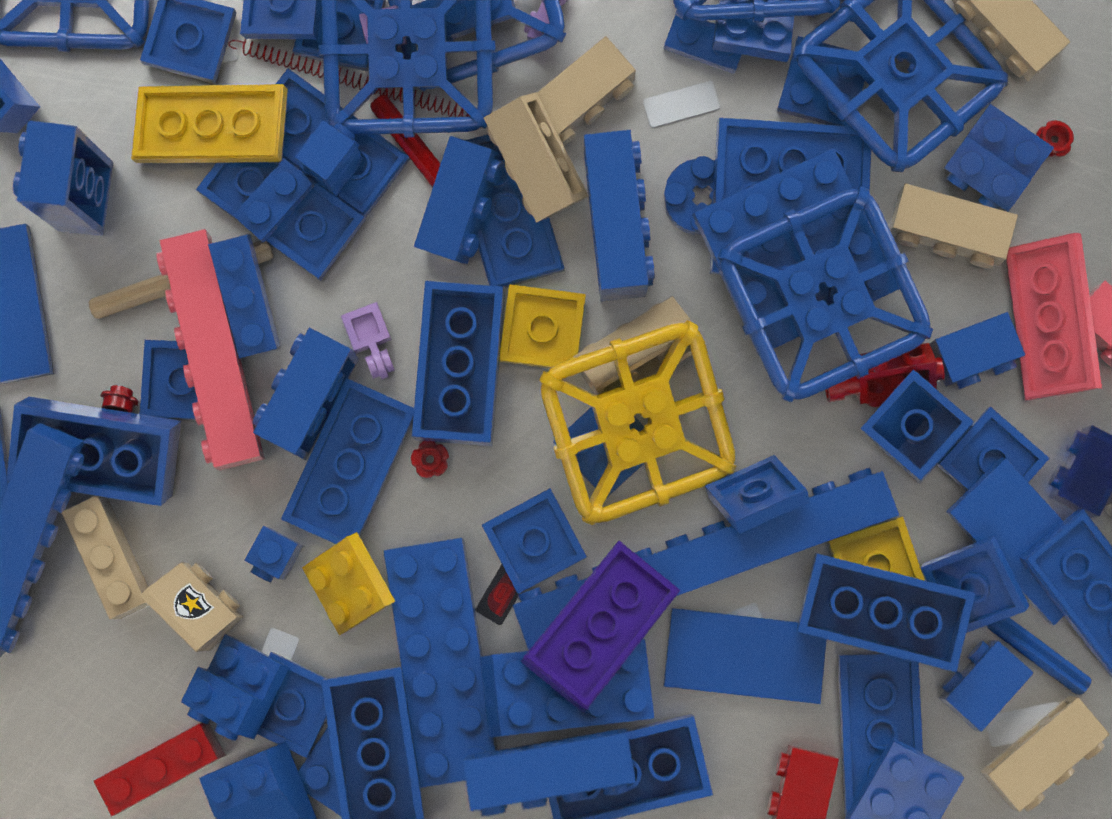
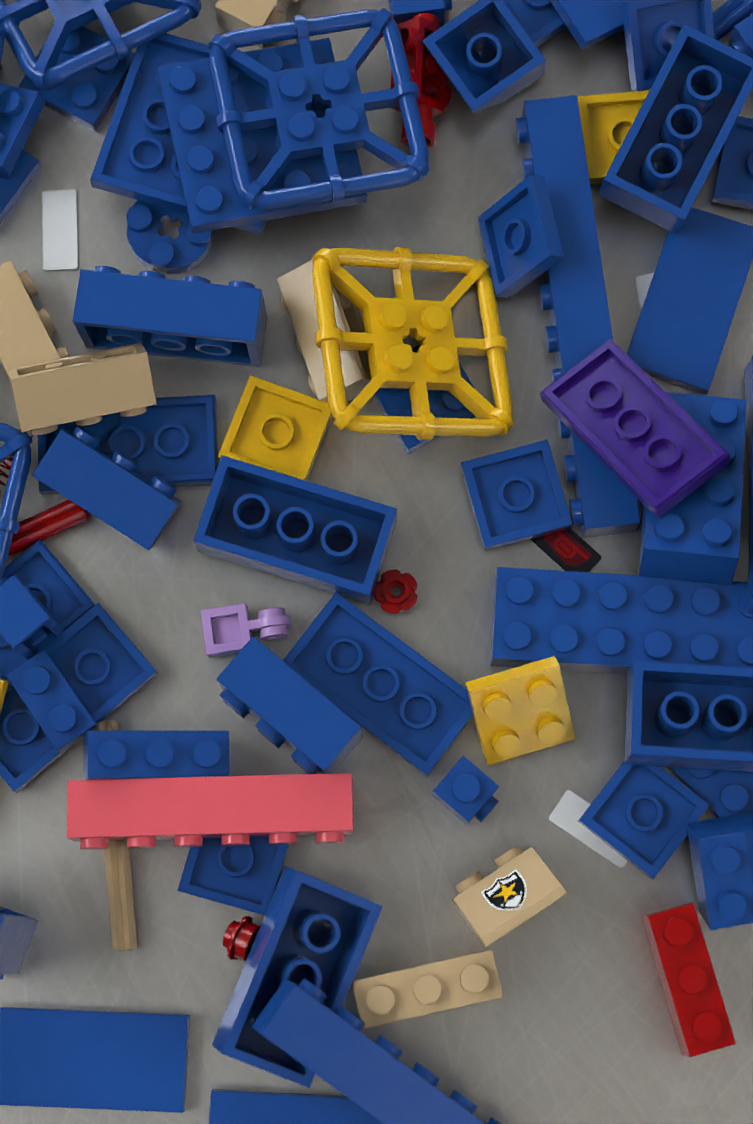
camera: 80 degrees left, 5 degrees down
blue plate [181,634,289,741] -> none

